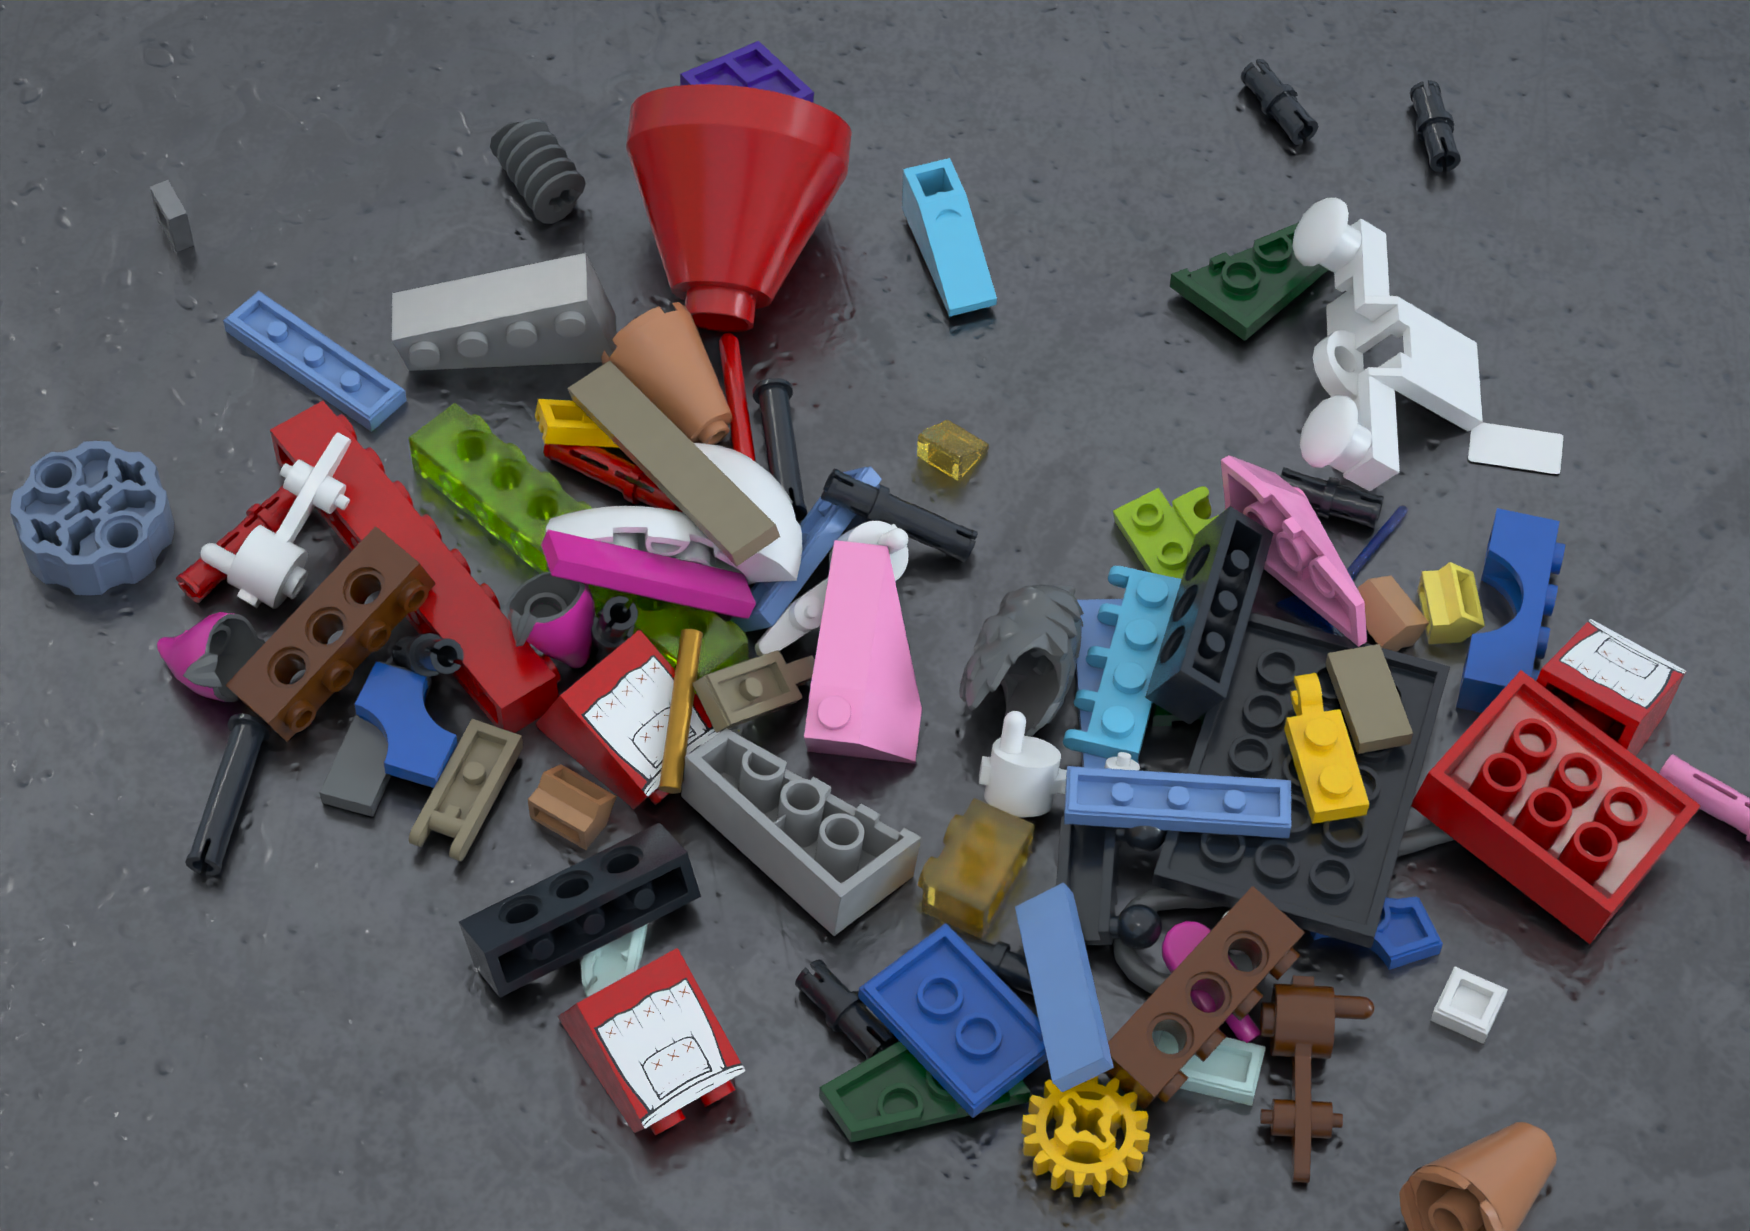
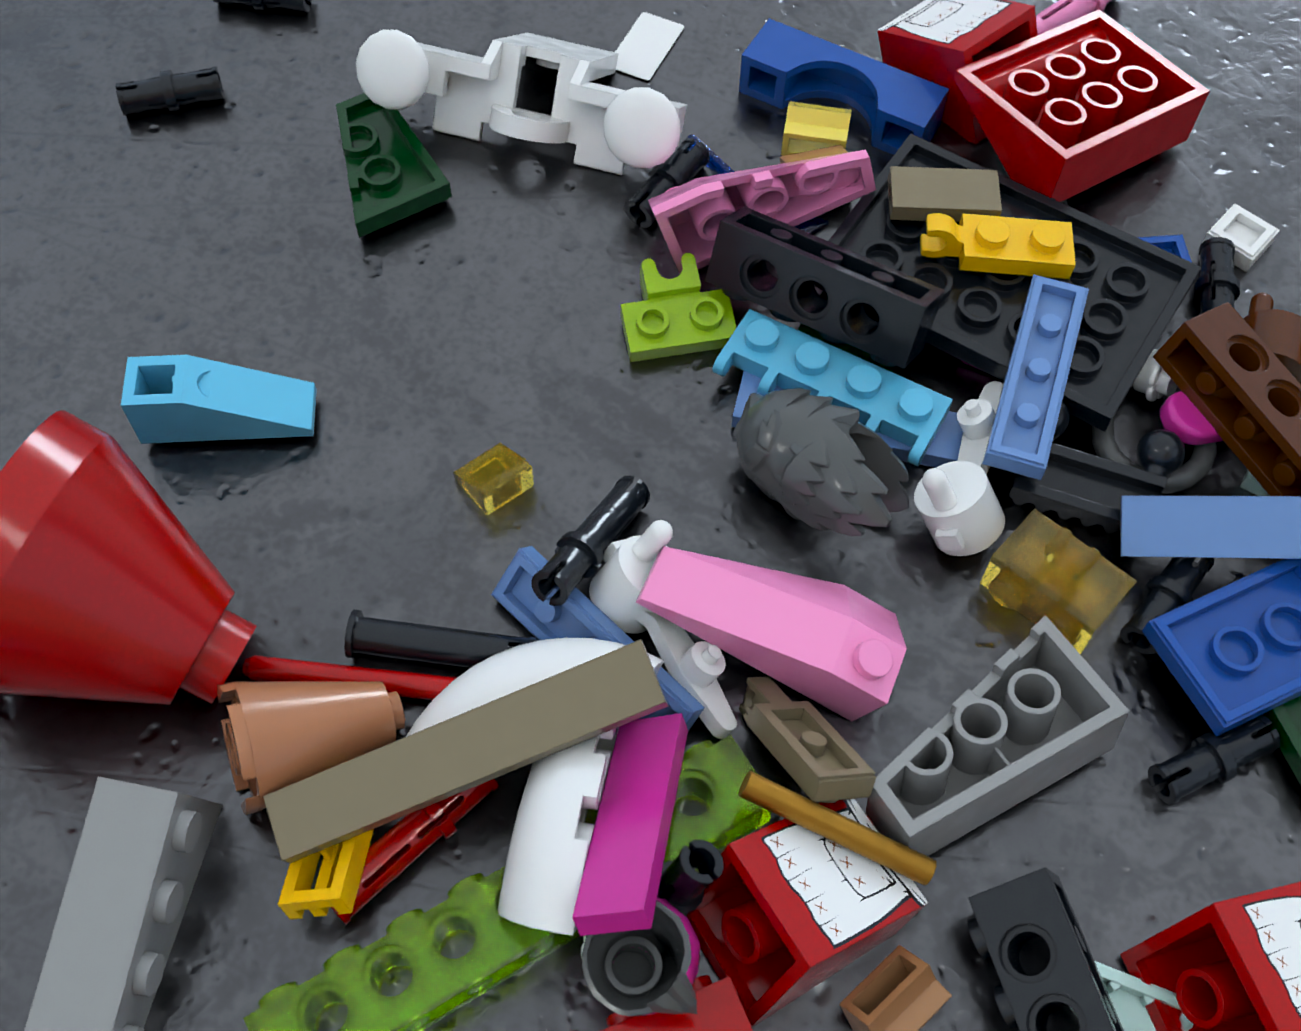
camera: 75 degrees left, 5 degrees up
none -> black pin [1195,237,1240,314]

